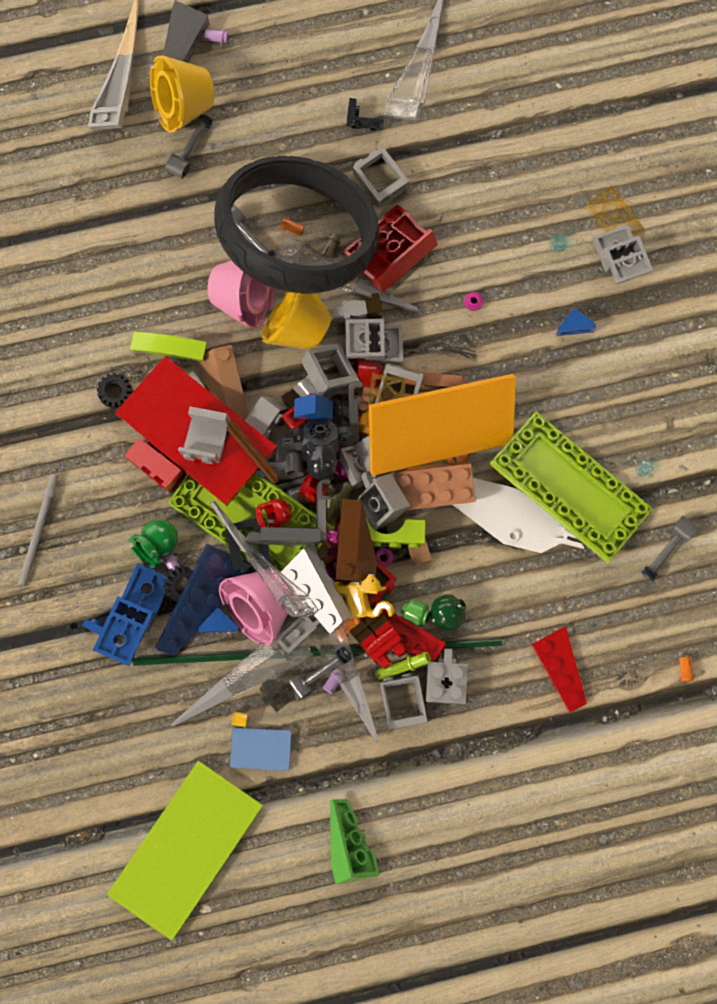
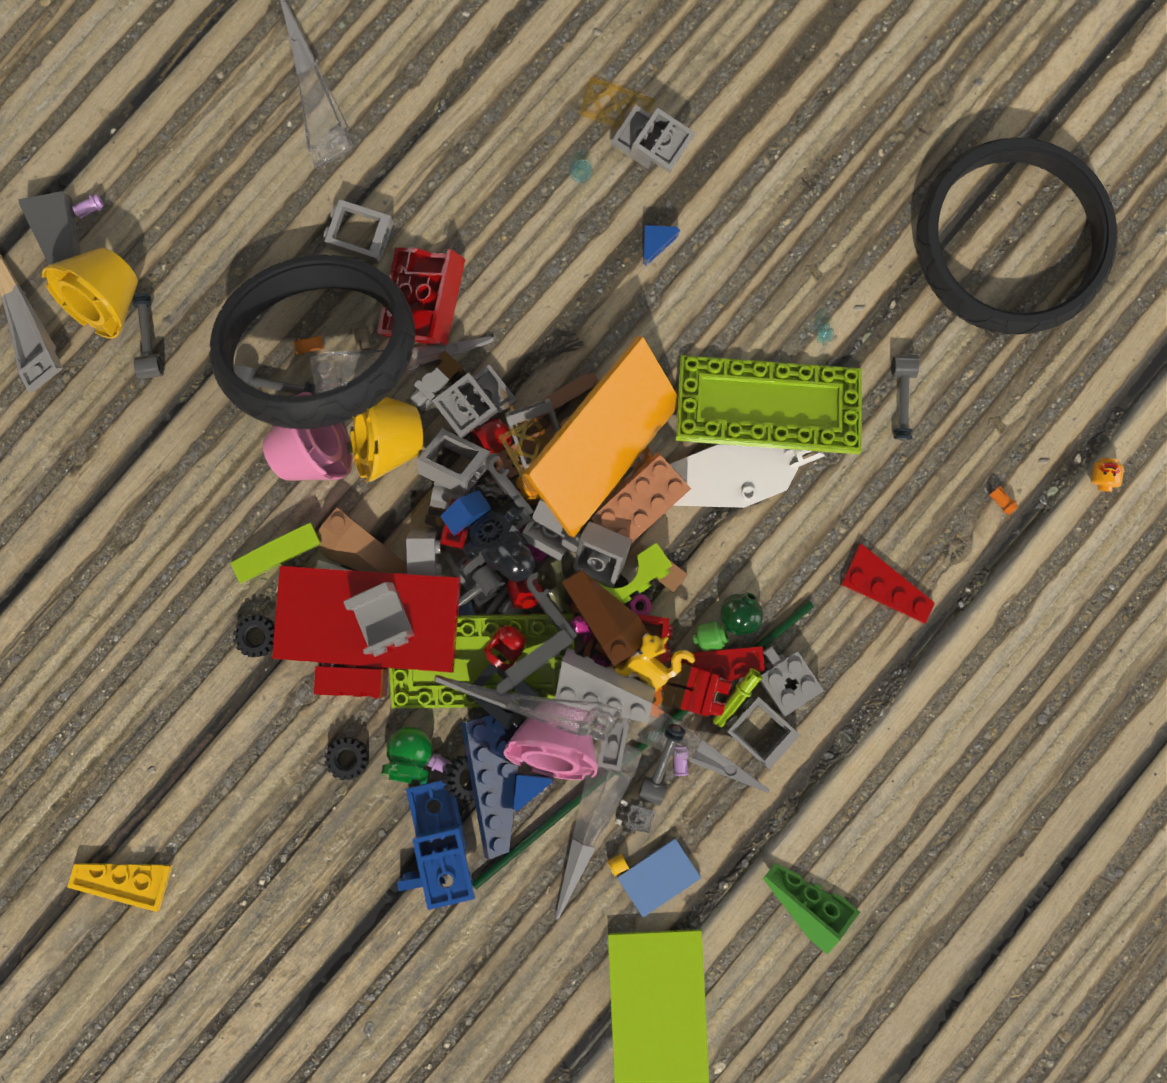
camera: 35 degrees left, 5 degrees up
light grey bar [18,474,58,586] -> none
reddish brown axle [226,422,280,484] -> none
black bracket [347,98,384,131] -> none
dark pink plate [464,292,483,311] -> none
none -> black tyre [325,737,369,780]

